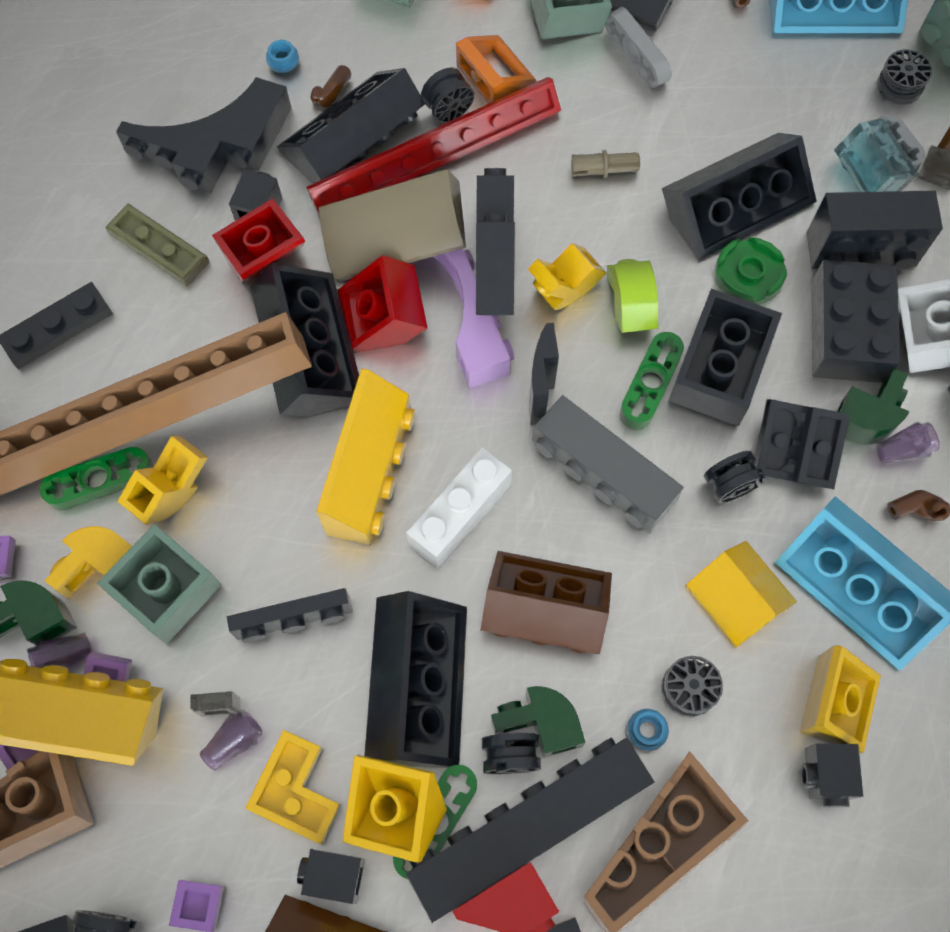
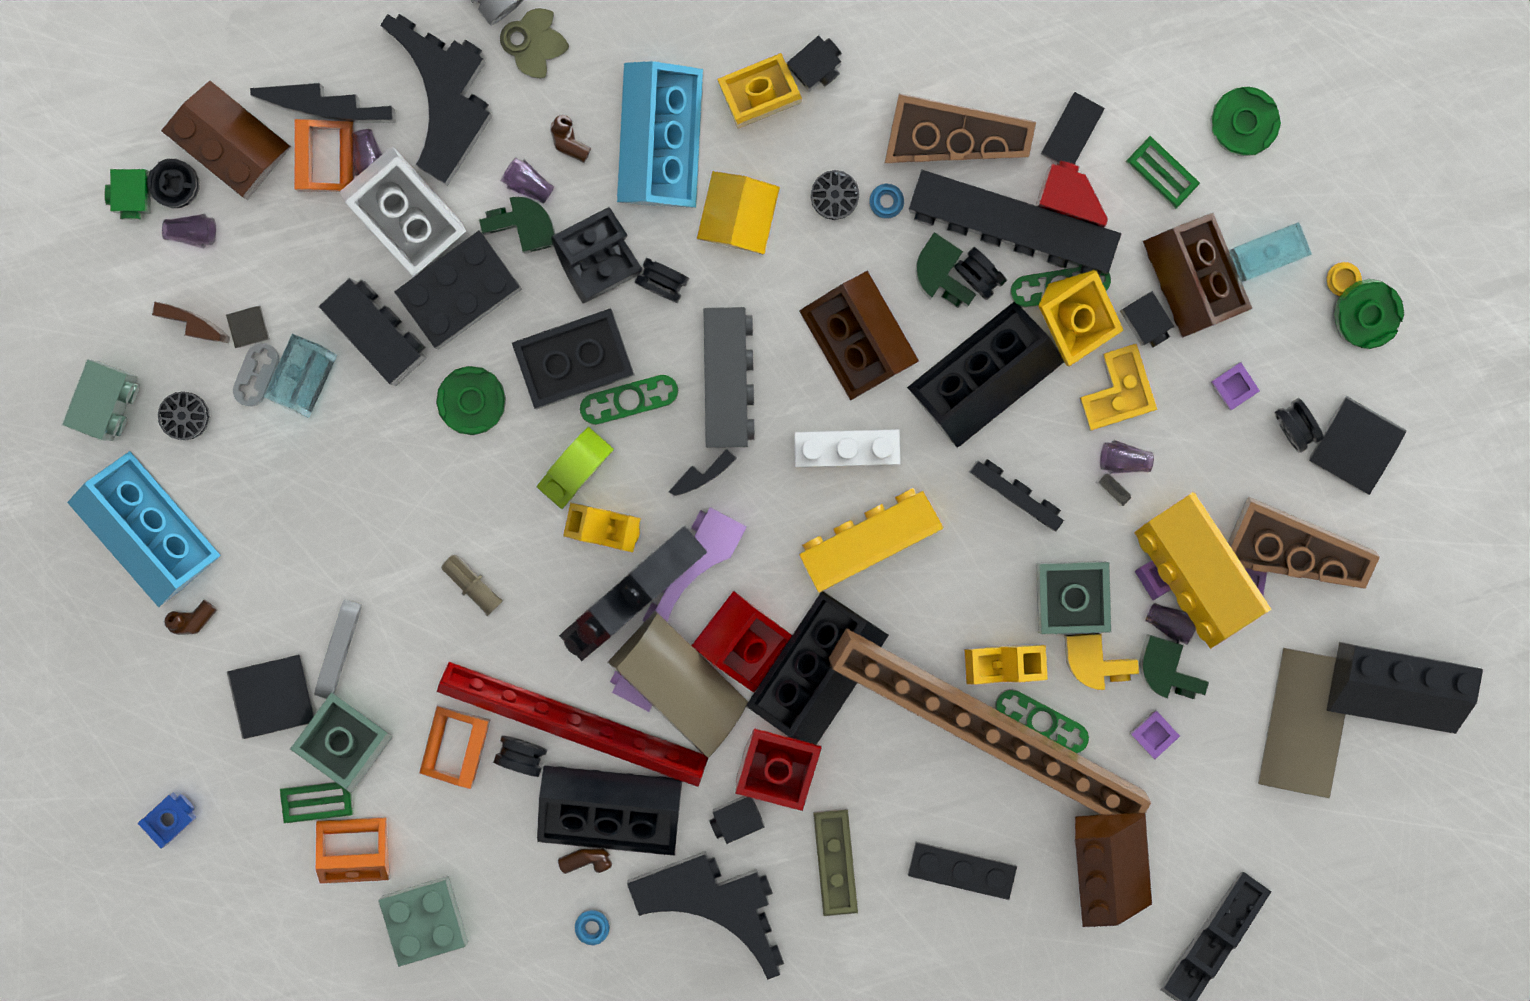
camera: 130 degrees left, 20 degrees up
black slope [662,132,817,259] -> none

